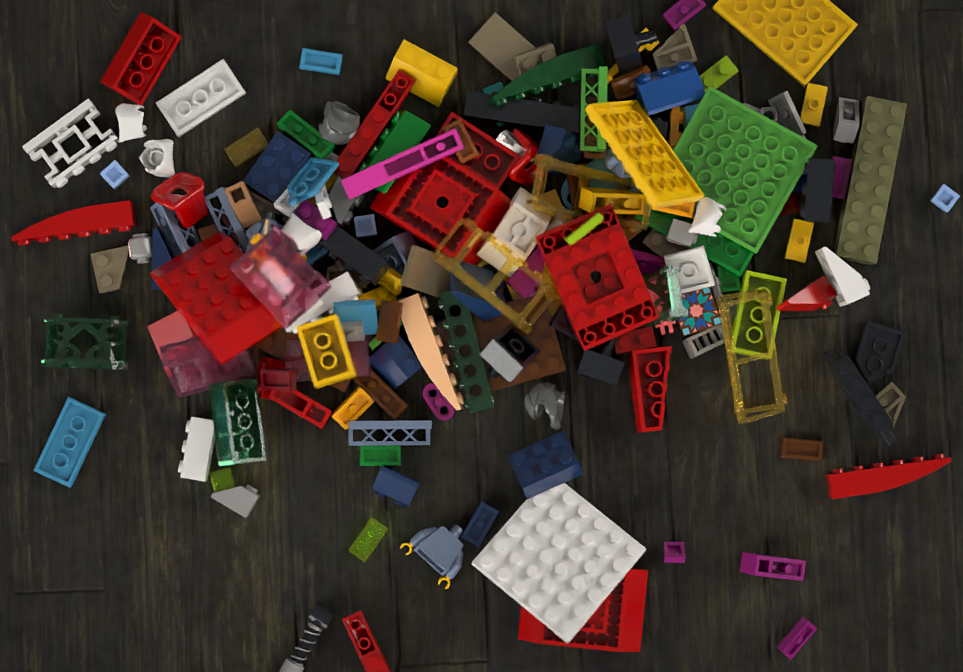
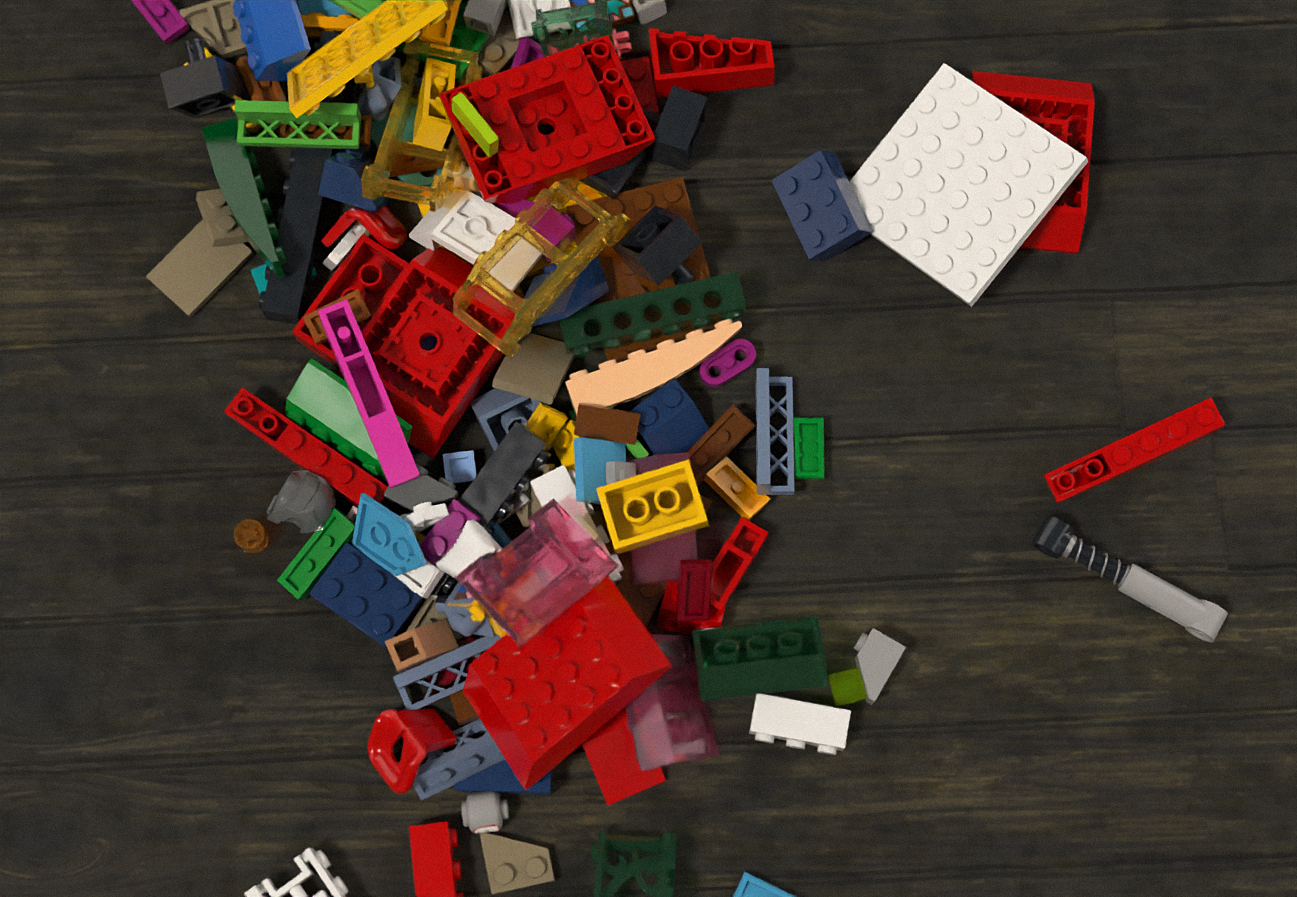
camera: 85 degrees left, 10 degrees down
red slope [100,12,182,105] -> none
light blue plate [100,160,130,189] -> none
white hair [115,103,146,143] -> none
white hair [139,139,175,177] -> none
white tile [156,59,246,137] -> none
clear yellow plate [224,128,269,167] -> none
dark azure tile [299,48,343,75] -> none
clear neon green plate [348,517,389,562] -> none
dark blue slope [372,466,420,507] -> none
yellow slope [385,40,458,107] -> none
sand blue torso [400,524,463,589] -> none
dark blue plate [461,501,499,547] -> none
dark grey helmet [524,382,565,430] -> none
magenta plate [663,542,685,563] -> none
none -> clear orange wheel [234,519,269,554]

